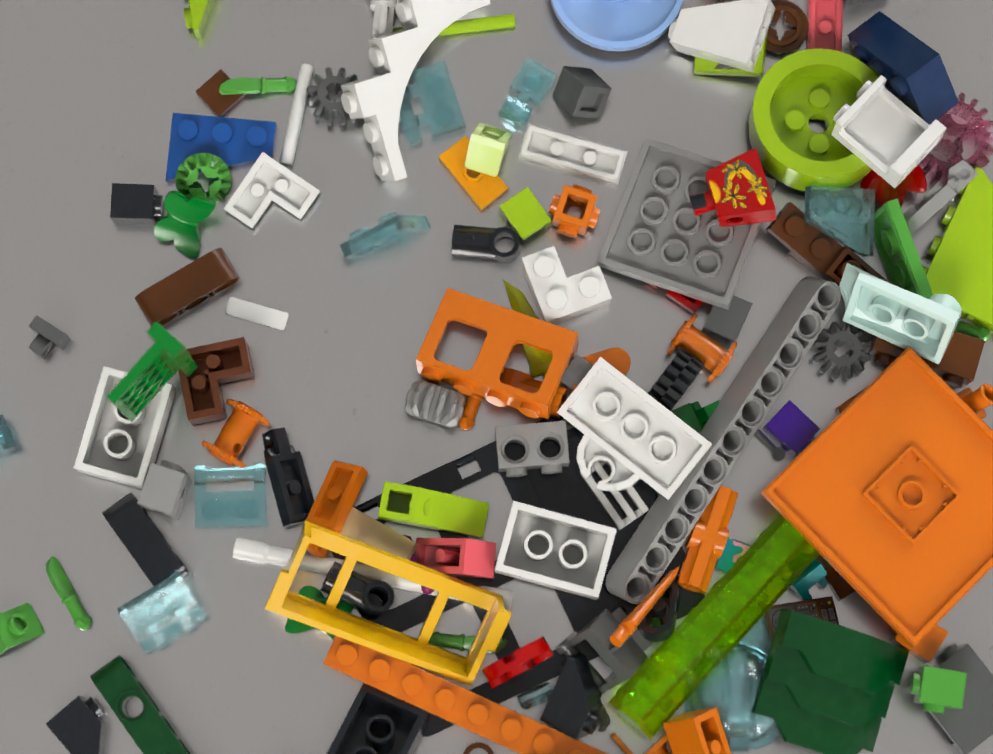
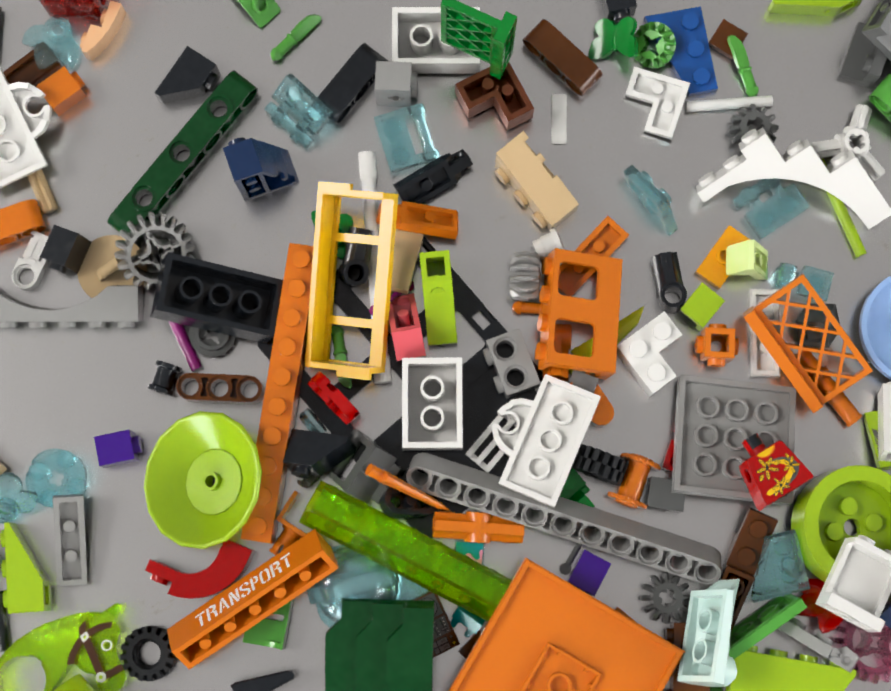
camera: 80 degrees right, 0 degrees up
orange hose [201,399,270,469] -> none
none -> dark blue wedge [223,137,299,201]
none -> tan wedge [494,130,579,231]
none -> white piece [532,227,565,261]
none -> orange plate [558,216,629,297]
none -> orange fence [743,273,873,413]
none -> orange pin [795,350,863,427]

